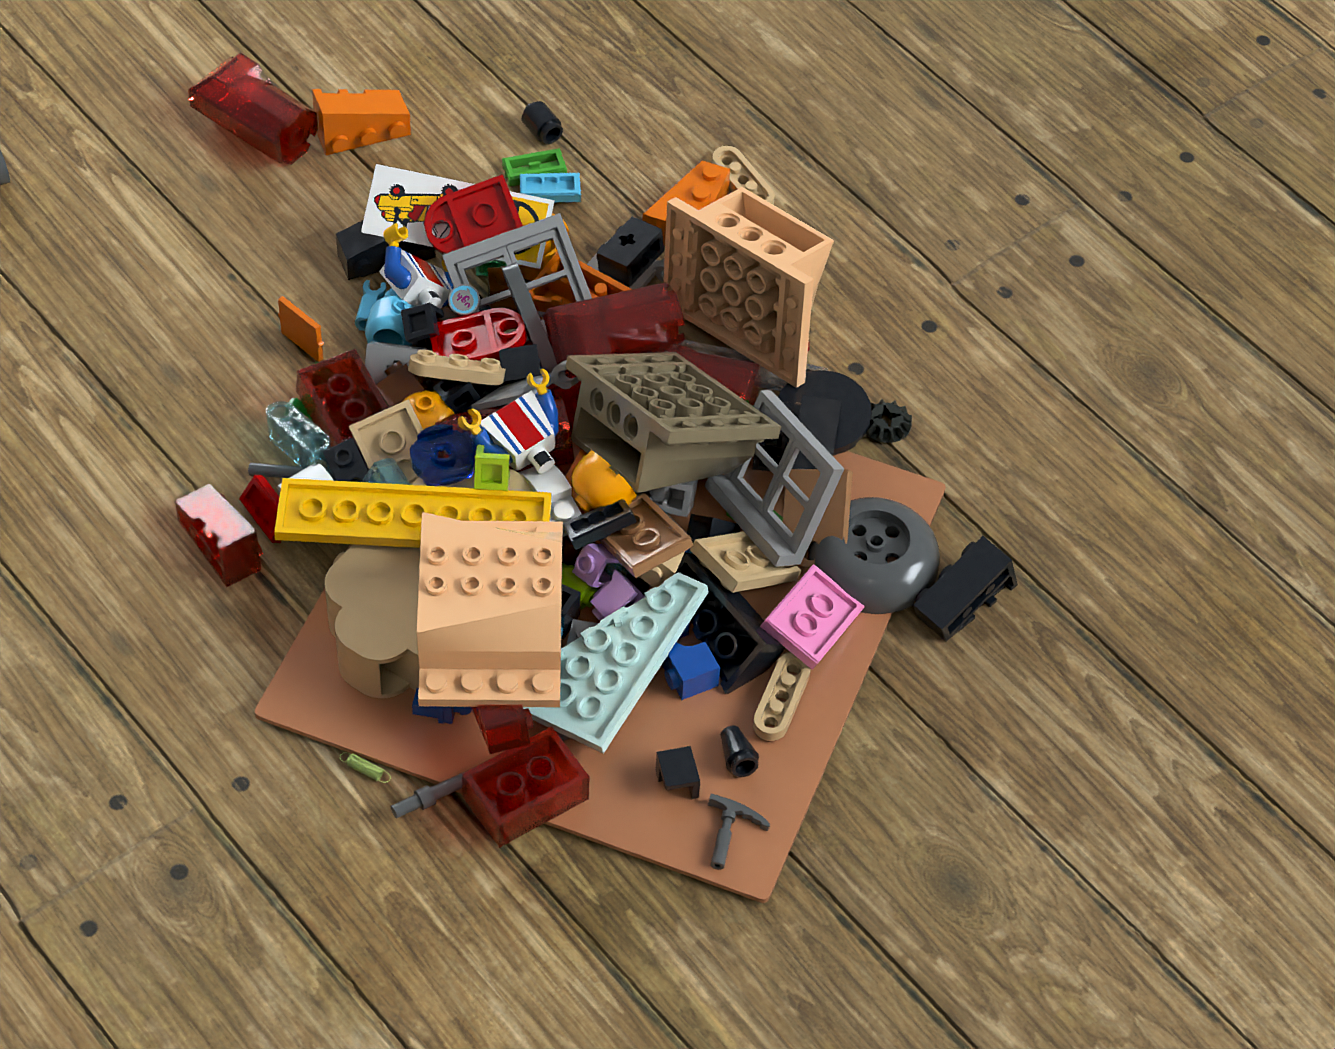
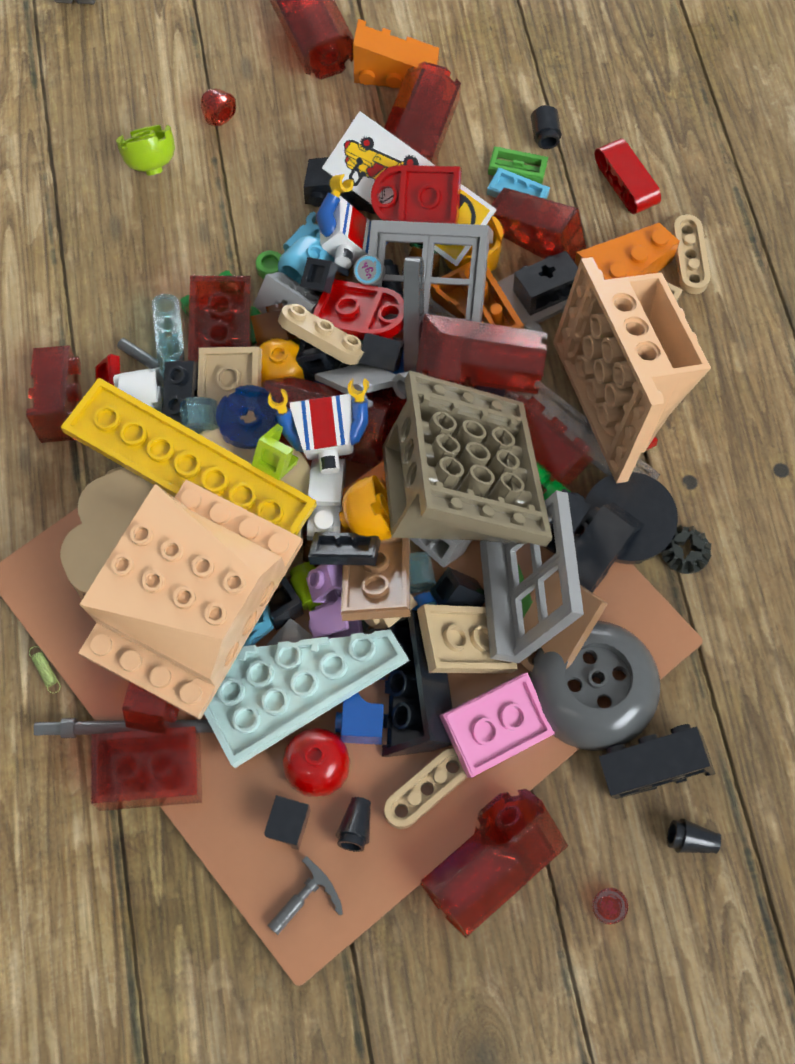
camera: 30 degrees right, 15 degrees up
orange piece [278,296,324,362] -> none
none -> lime cylinder [116,125,175,175]
none -> clear red cone [200,89,236,126]
none -> bright green tile [256,250,281,279]
none -> red cylinder [282,727,350,797]
none -> clear red brick [384,62,461,166]
none -> clear red brick [420,789,568,939]
none -> clear red wedge [491,187,586,261]
none -> clear red tile [592,888,628,925]
none -> red beam [594,138,661,215]
none -> black cone [667,818,721,854]

